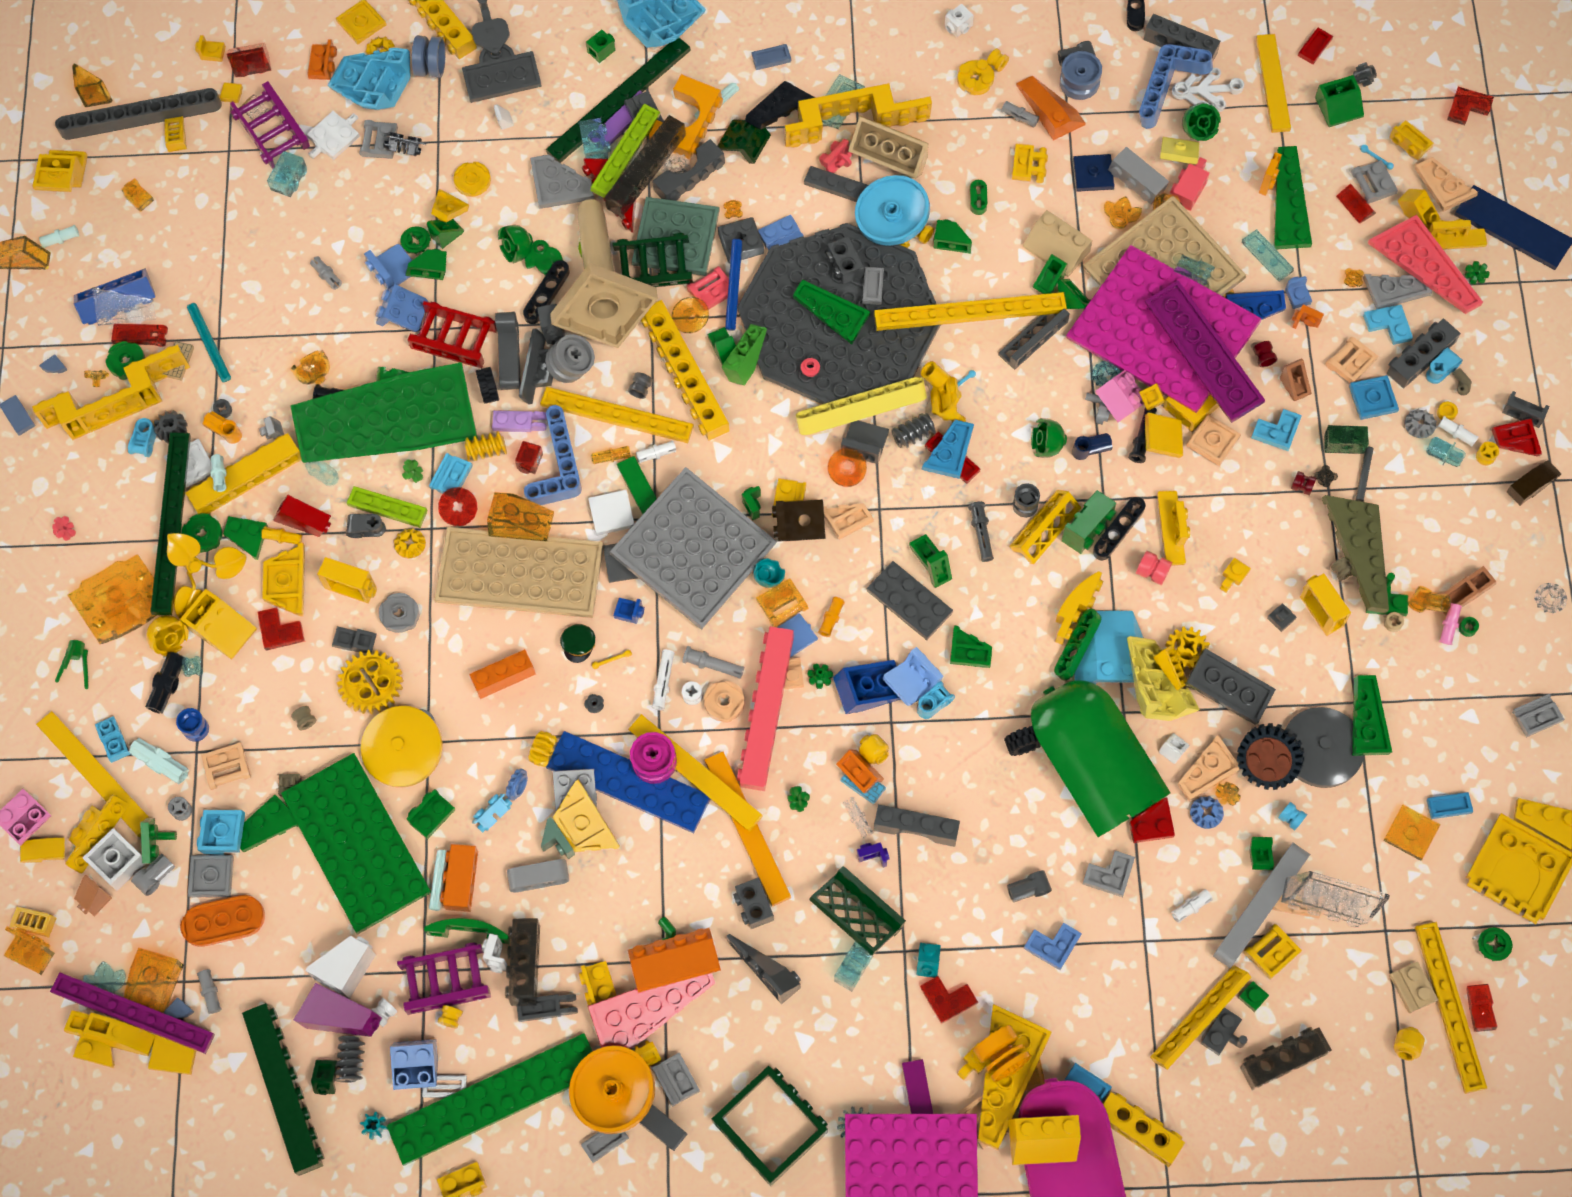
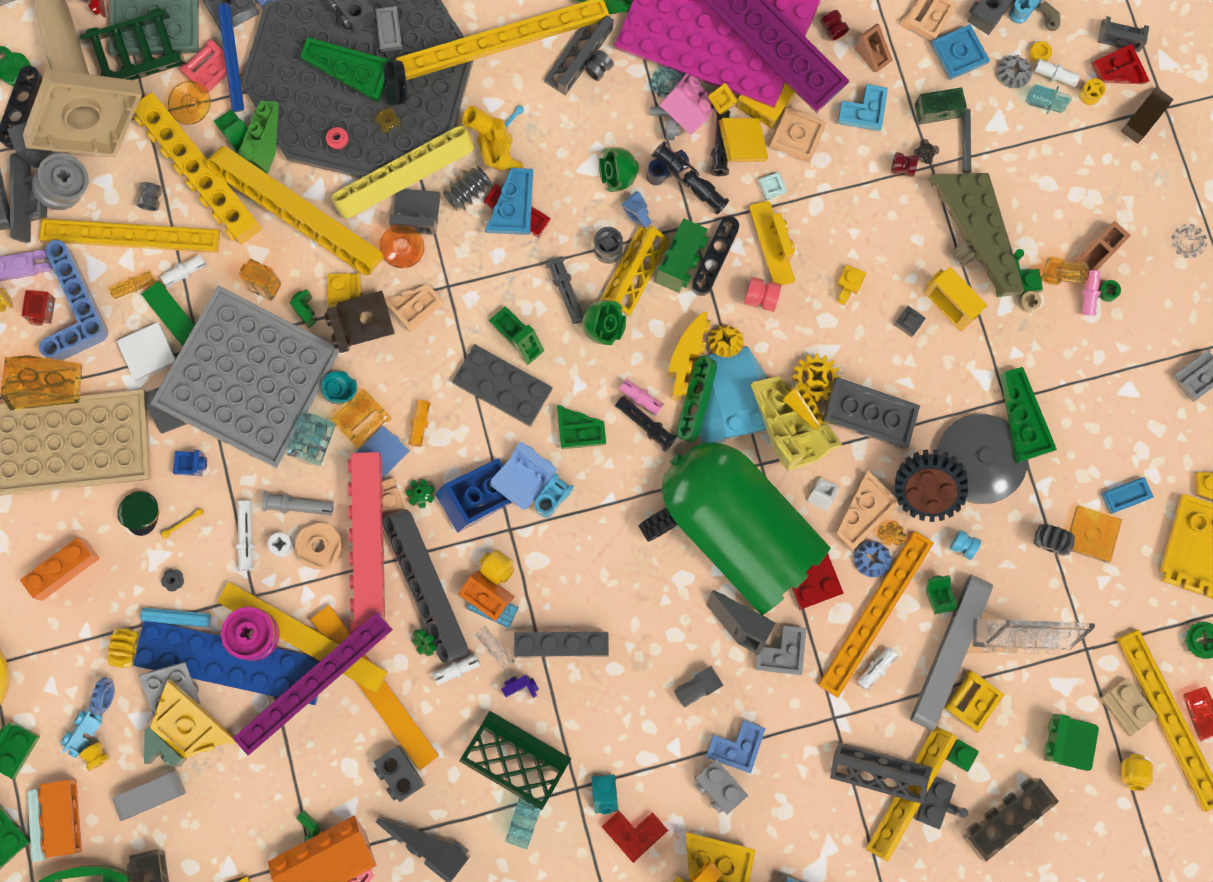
camera: 20 degrees left, 10 degrees up
none -> yellow wheel [79,742,110,771]
none -> medium azure axle [140,608,211,627]
none -> yellow beam [206,146,383,276]
none -> magenta plate [233,612,394,756]
none -> clear yellow brick [239,259,281,301]
none -> clear light blue brick [287,413,336,467]
none -> clear yellow plate [375,108,401,133]
none -> dark grey beam [383,509,468,663]
none -> black piece [384,60,407,105]
none -> white pin [432,653,481,686]
none -> green cylinder [582,300,626,346]
none -> flat silver wheel [584,50,614,81]
none -> black pin [615,396,678,452]
none -> bright pink pin [619,378,664,416]
none -> medium blue bracket [621,191,652,228]
none -> black piece [651,141,730,215]
none -> light grey bracket [694,759,749,815]
none -> dark grey slope [707,590,776,655]
none -> yellow gear [708,324,744,358]
none -> light aqua tile [758,172,787,201]
none -> light orange tile [818,530,934,698]
none -> dark grey fence [830,742,932,804]
none -> dark grey gear [1033,524,1076,556]
none -> green bracket [1044,714,1099,771]

